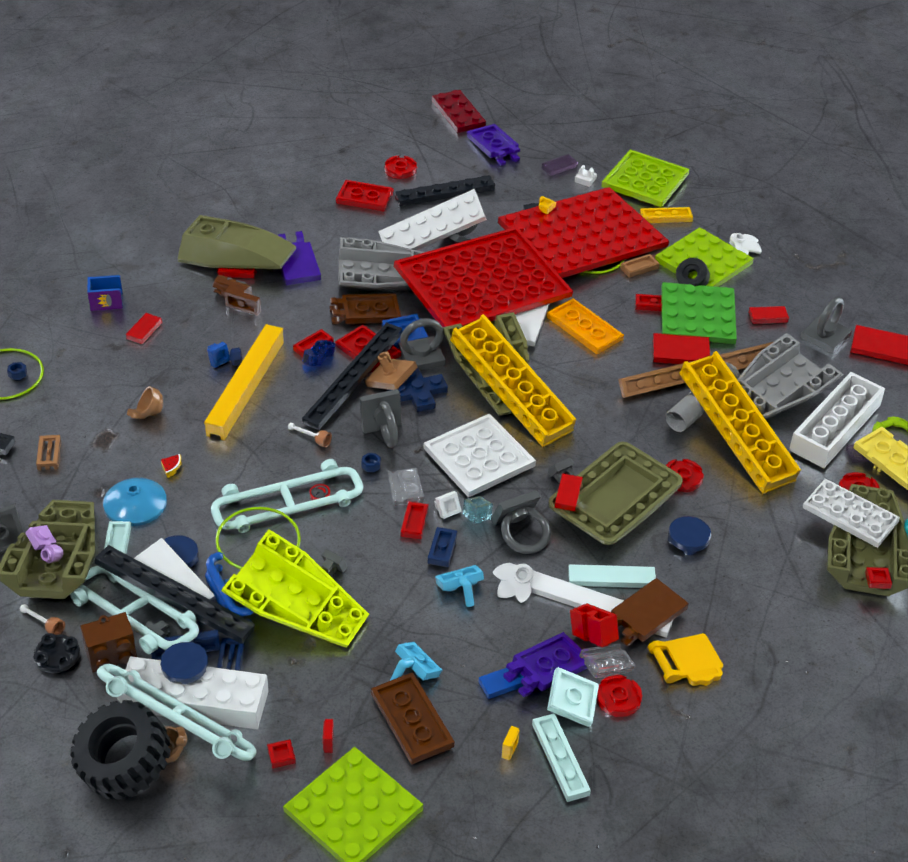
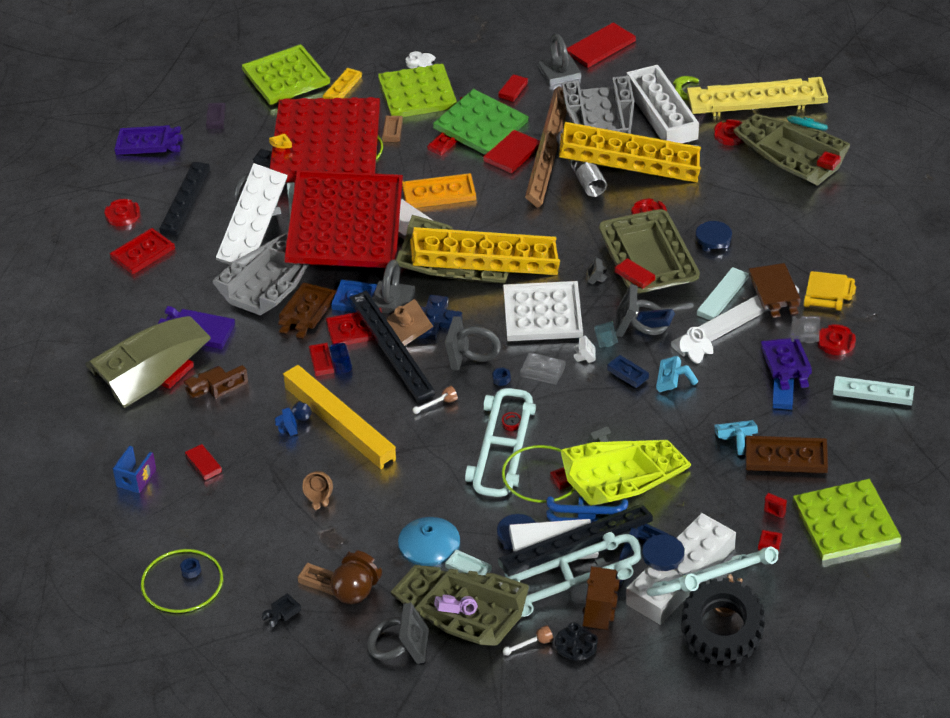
camera: 55 degrees left, 0 degrees up
tile [161,454,182,478] -> none
red tile [401,501,429,540] -> none
dark red plate [432,90,486,133] -> none
yellow tile [502,726,520,760] -> none
light aqua tile [547,667,599,727] -> none
red brick [570,603,619,647] -> none
white tile [575,165,597,187] -> none
black tyre [676,258,710,286] -> none
white tile [803,479,900,548] -> none
none -> reddish brown tile [330,550,382,605]
none -> dark blue tile [636,309,675,328]

